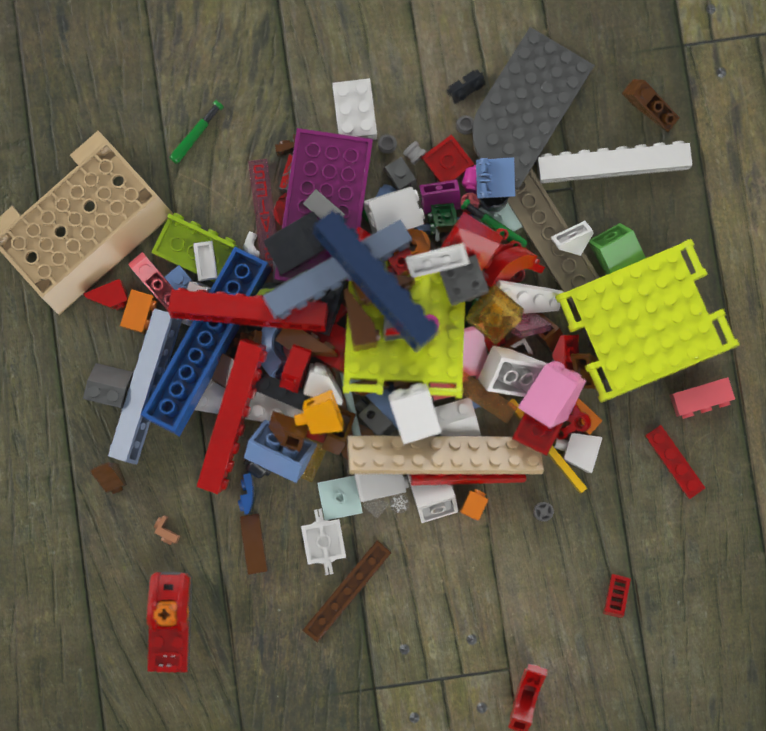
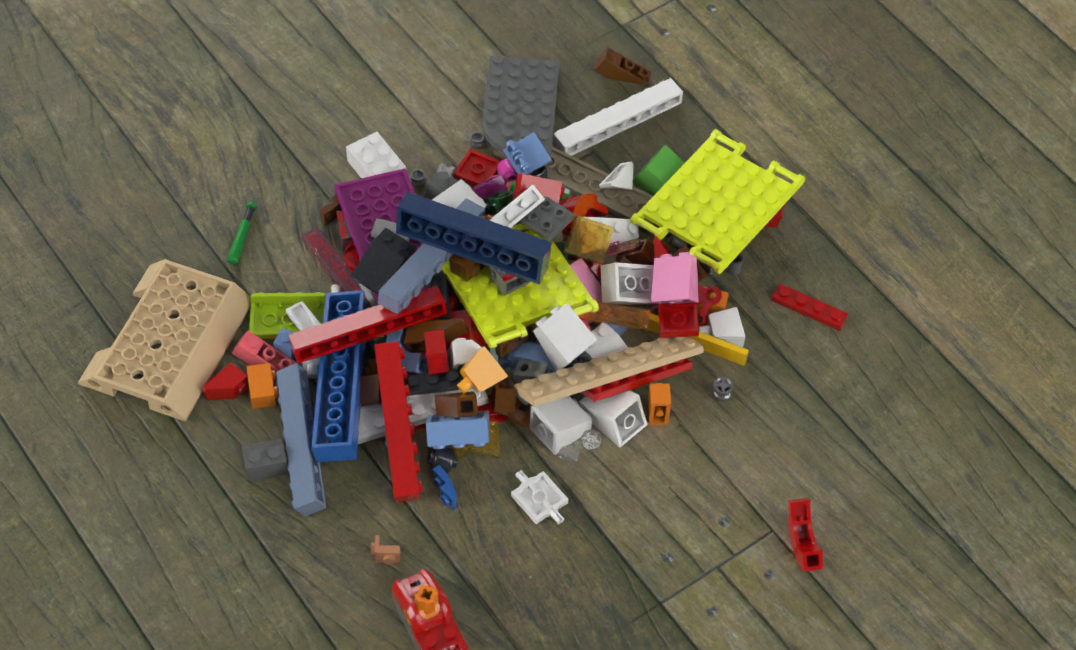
camera: 30 degrees left, 30 degrees down
reddish brown slope [90,462,127,494] -> none
reddish brown slope [240,513,268,575] -> none
reddish brown tile [303,540,392,643] -> none
light aqua plate [317,475,363,520] -> none
reddish brown slope [344,289,381,351] -> none
black hinge [446,70,486,104] -> none
red slope [603,574,631,618] -> none
coral brick [670,377,735,419] -> none

